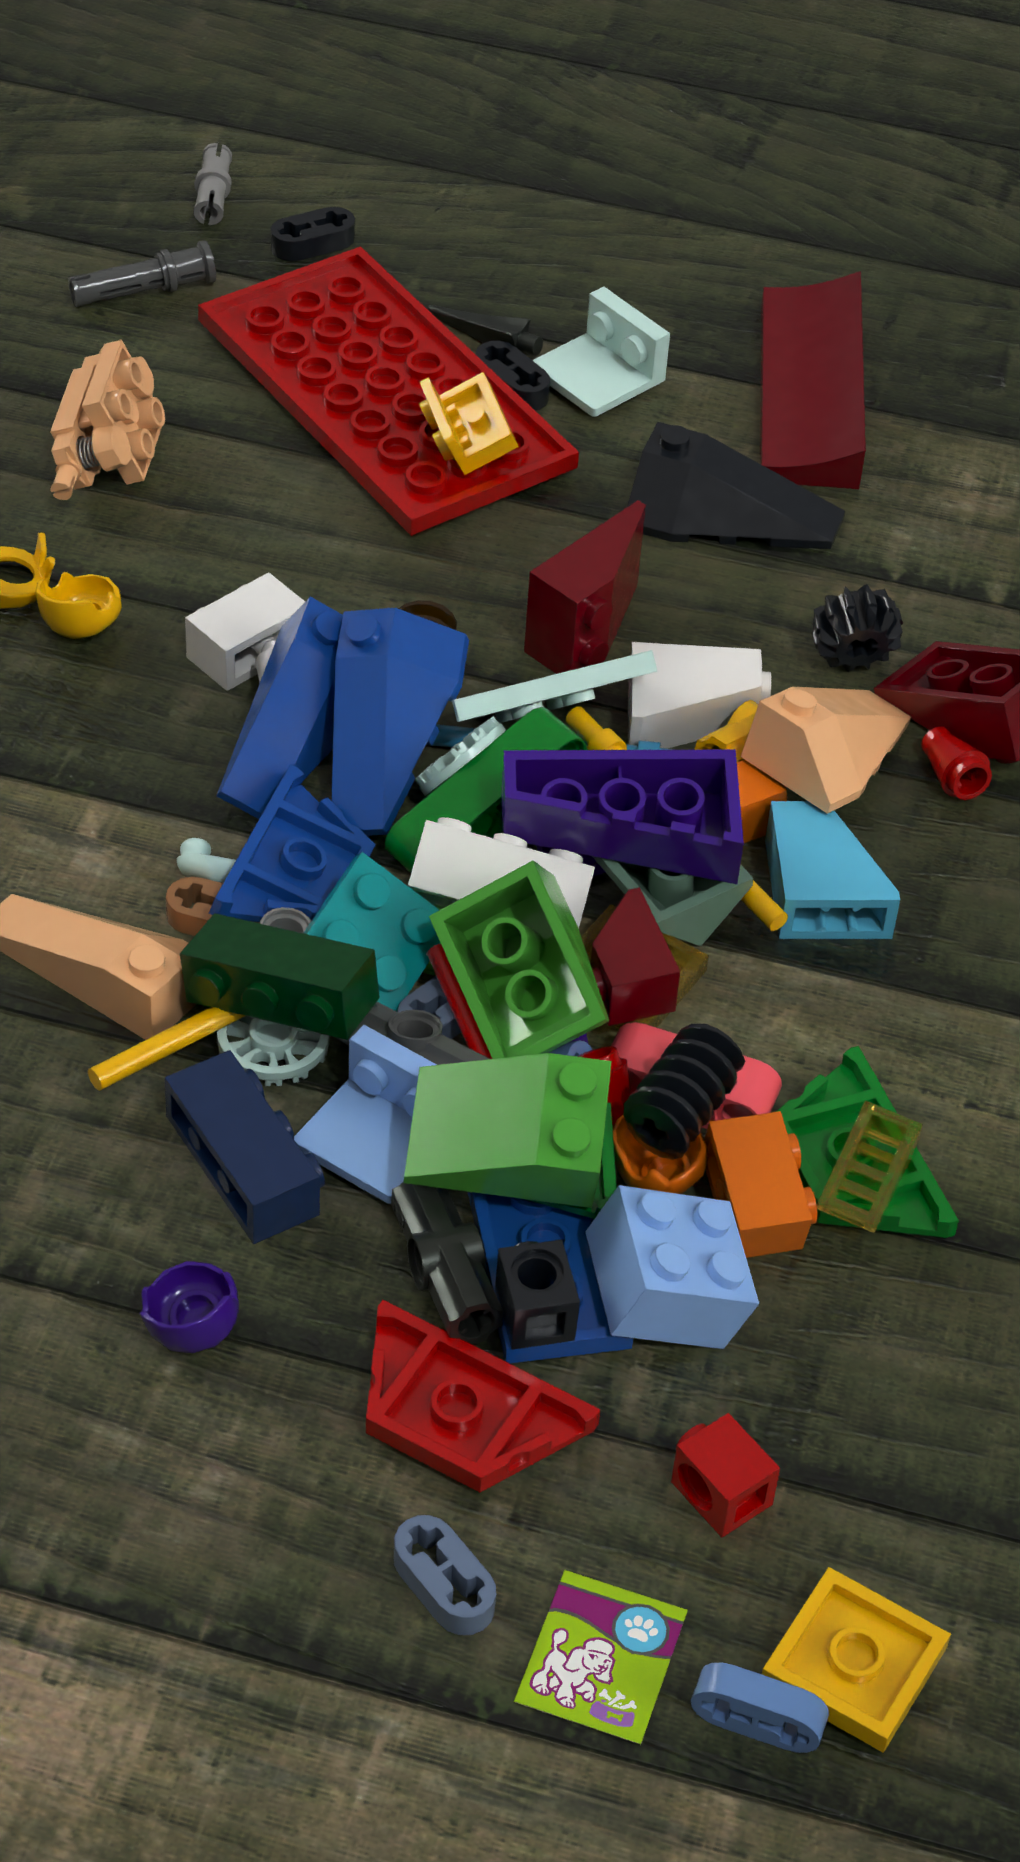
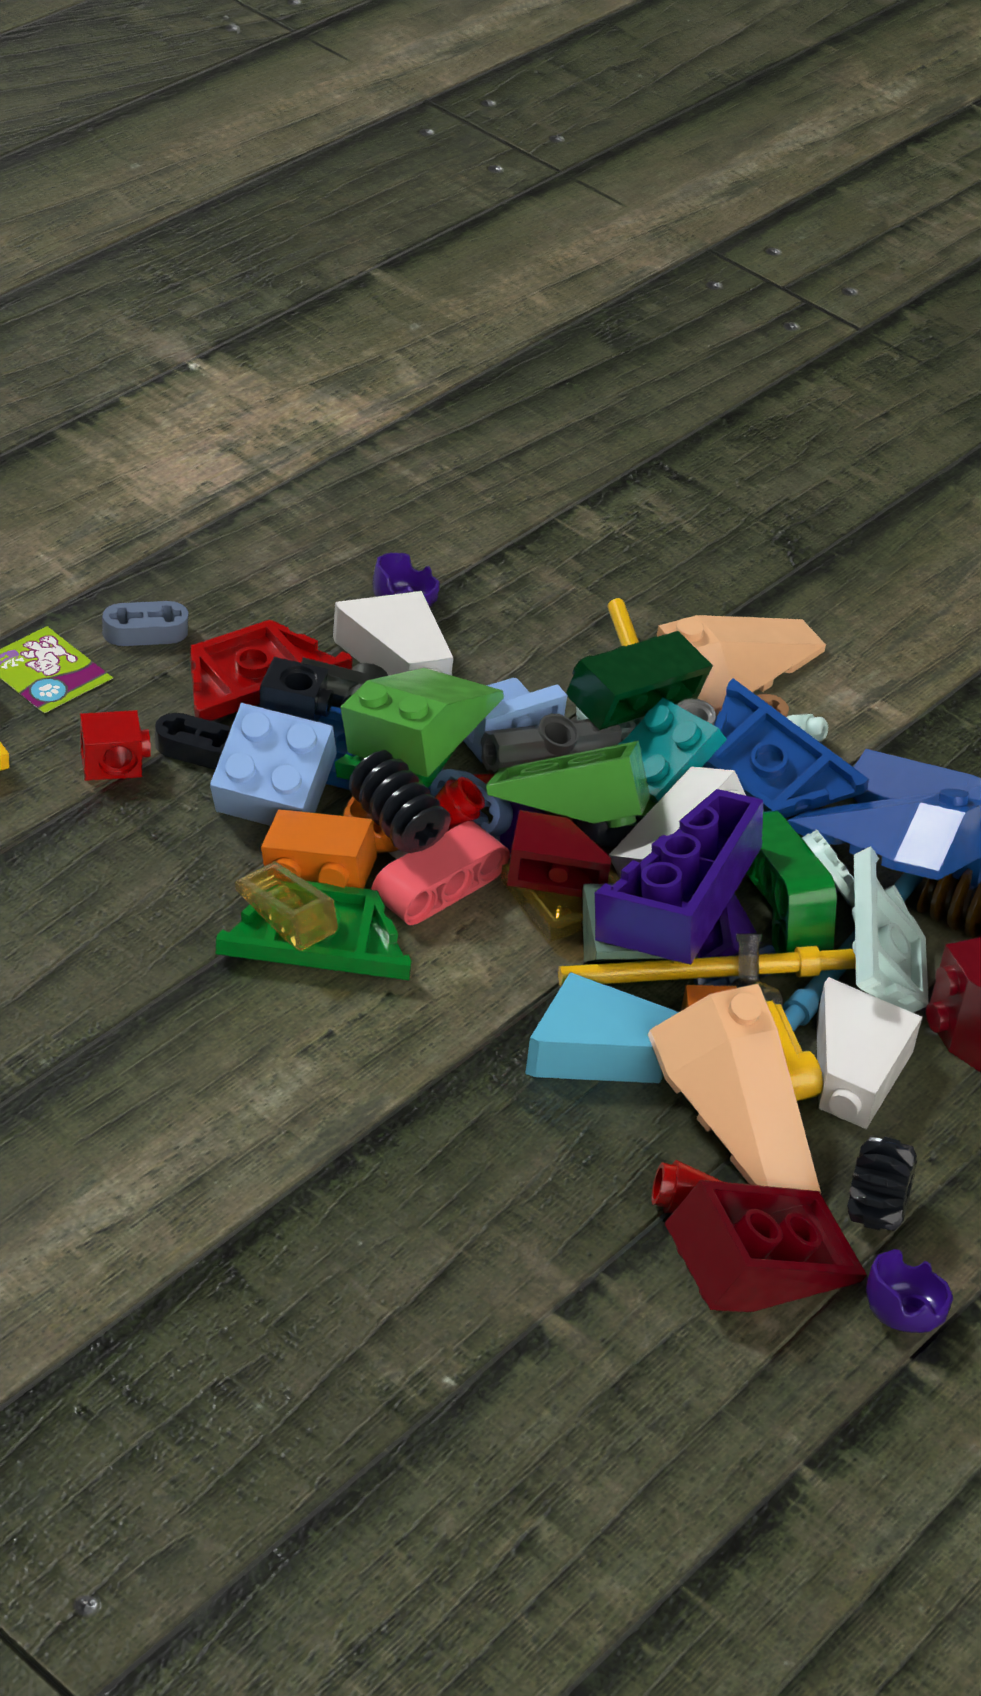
camera: 115 degrees right, 5 degrees down
dark blue brick [165,1050,325,1245] -> none
none -> black beam [155,713,232,770]
none -> white slope [333,591,453,675]
none -> dark purple hair [867,1249,953,1333]

